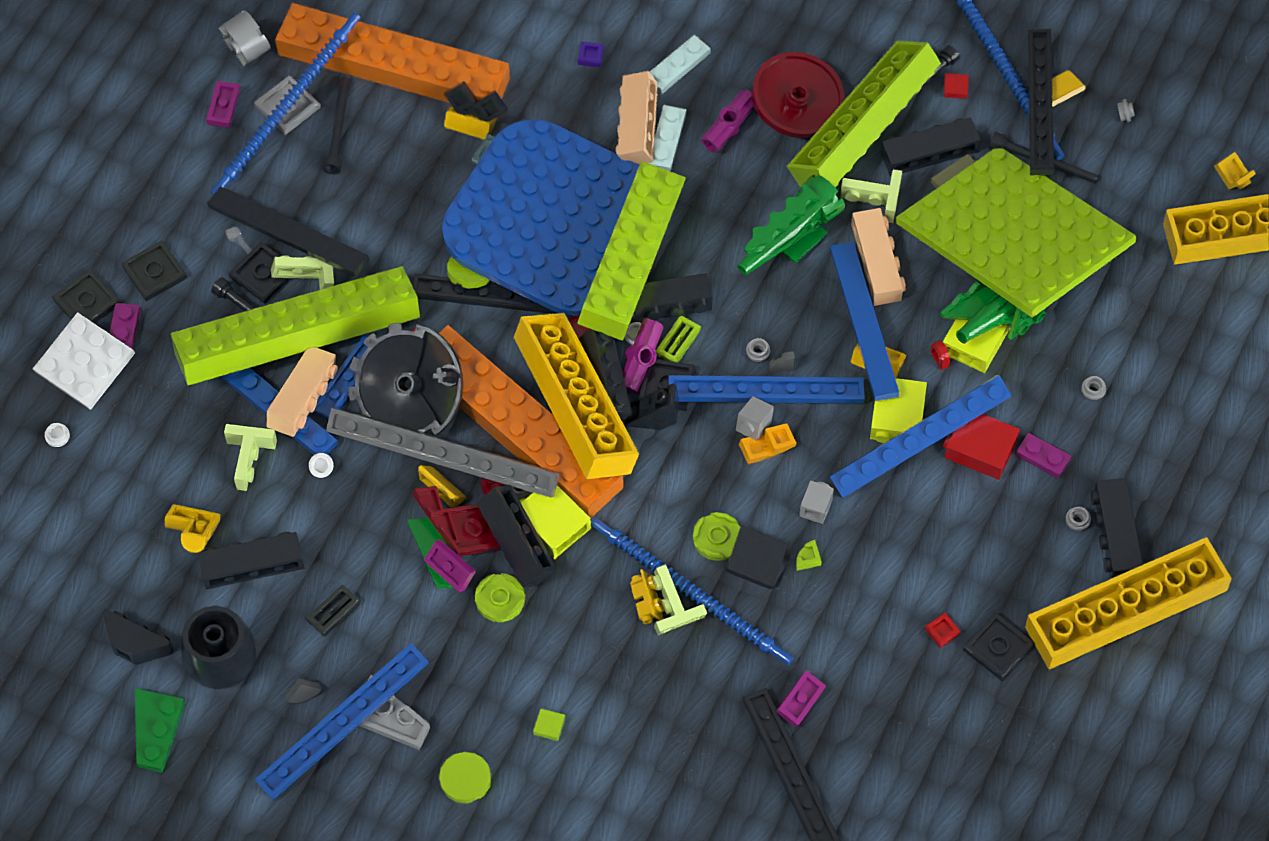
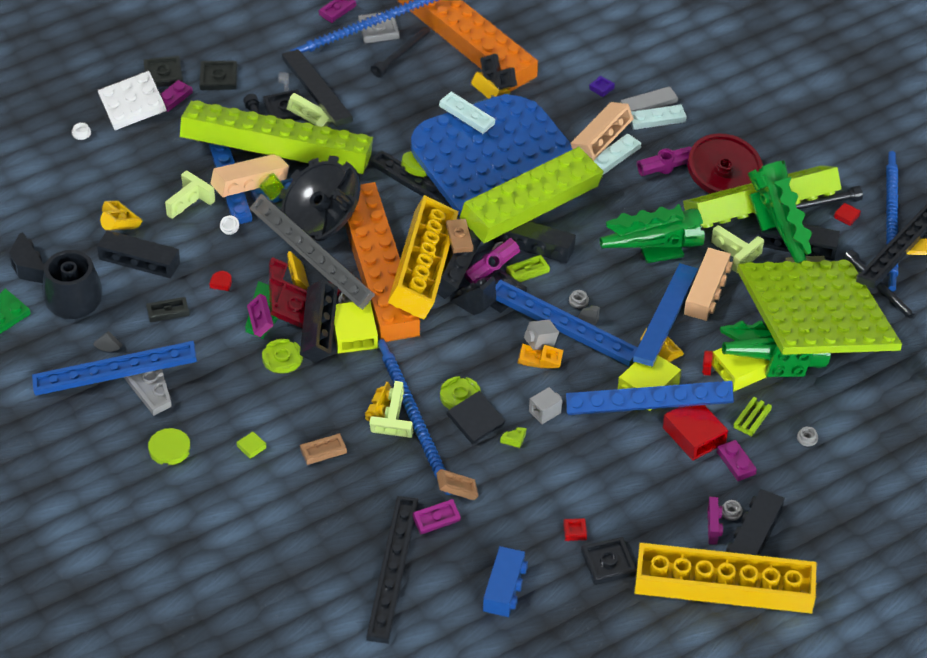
camera: 30 degrees right, 15 degrees down
none -> red tile [209,271,232,291]
none -> clear neon green tile [260,173,285,200]
none -> medium nougat plate [300,433,347,465]
none -> medium nougat plate [436,469,478,500]
none -> light aqua plate [439,92,495,134]
none -> medium nougat plate [446,219,473,253]
none -> blue brick [483,546,528,617]
none -> light grey tile [621,86,678,112]
none -> magenta plate [707,497,723,545]
none -> lime tile [733,397,772,437]
none -> green piece [748,160,812,263]

